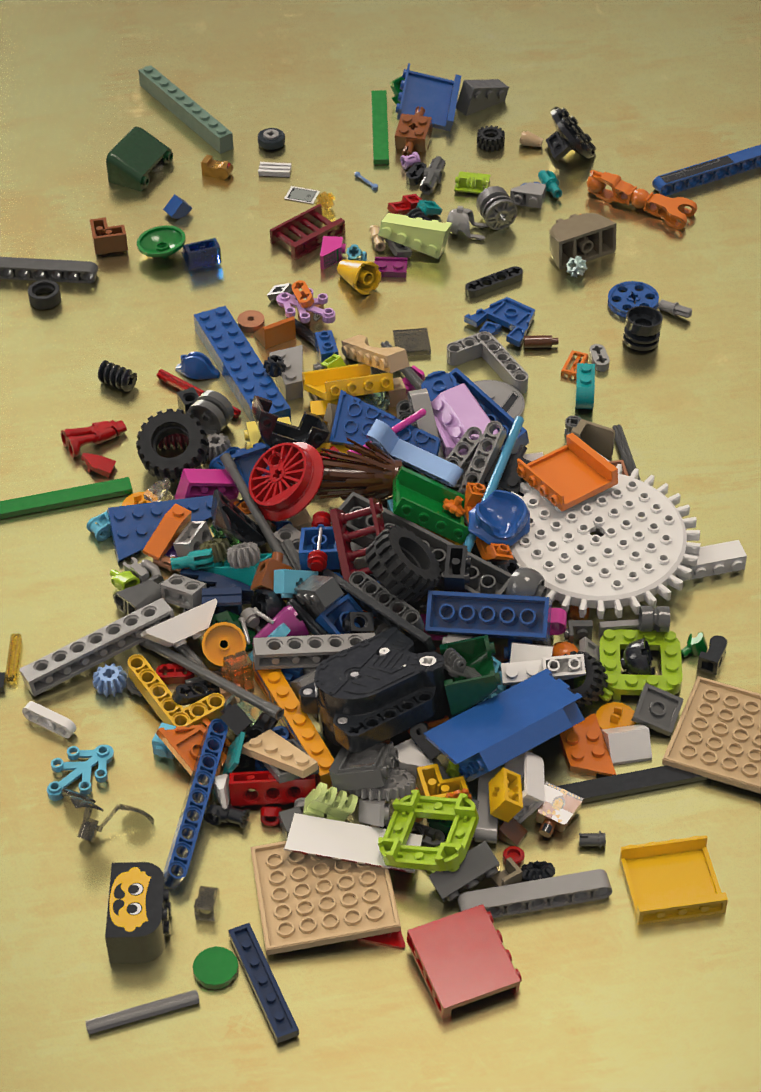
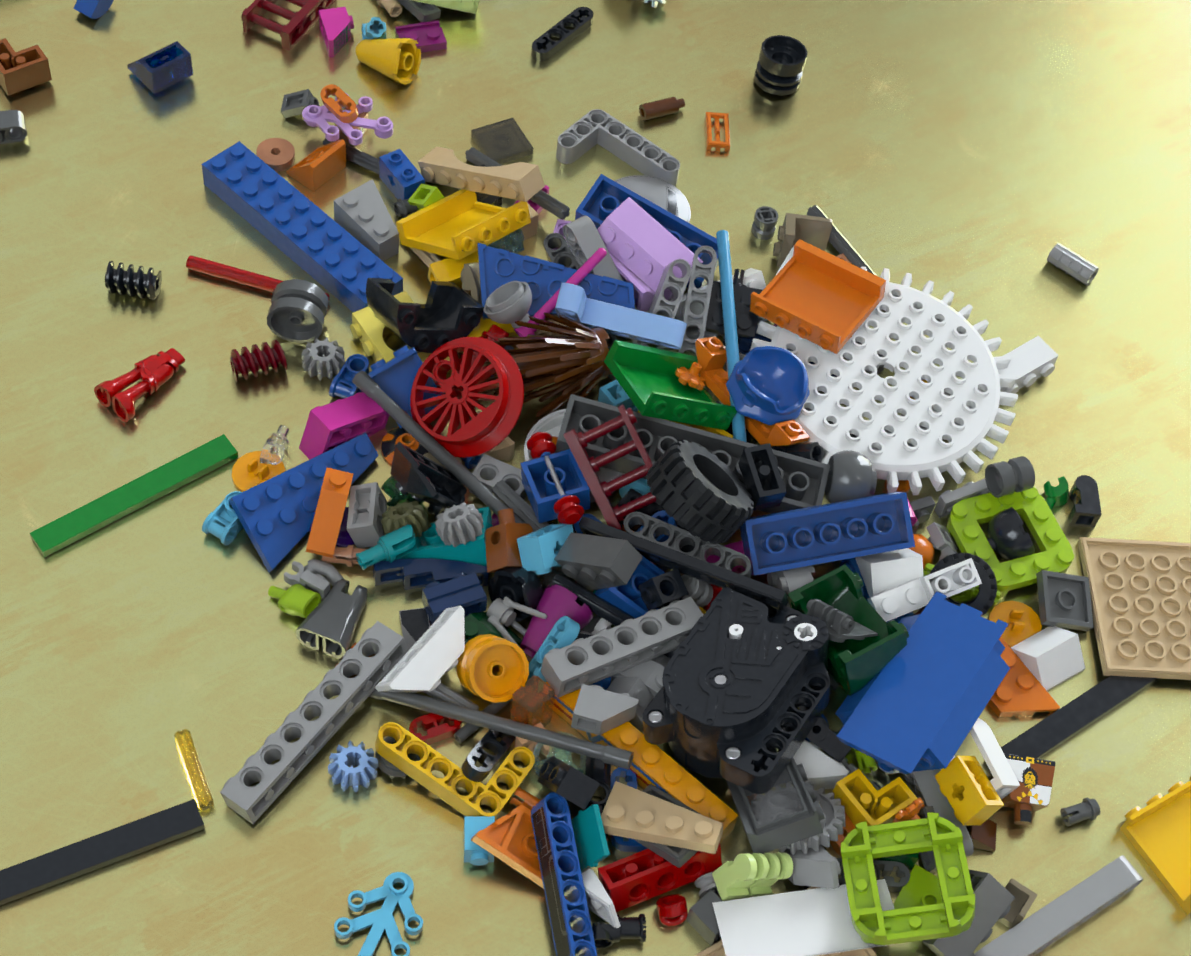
camera: 30 degrees left, 10 degrees up
white beam [22,701,77,738] -> none
red slope [81,453,116,478] -> none
black tyre [136,409,210,483] -> none
green dish [137,225,186,258] -> none
light grey brick [161,573,207,610] -> none
blue hat [175,351,220,379] -> none
black brick [177,387,199,413] -> none
black gear [263,355,286,377] -> none
blue tile [421,371,457,402] -> none
blue wing [464,297,535,347] -> none
blue tile [479,321,502,335] -> none
red tile [503,846,525,867] -> none
black gear [521,861,555,881] -> none
teal brick [575,363,595,410] -> none
light grey beam [589,344,610,372] -> none
blue wedge [608,281,659,318] -> none
light grey axle [658,299,692,318] -> none
none -> light grey piece [484,281,532,328]
none -> light grey slope [571,684,639,735]

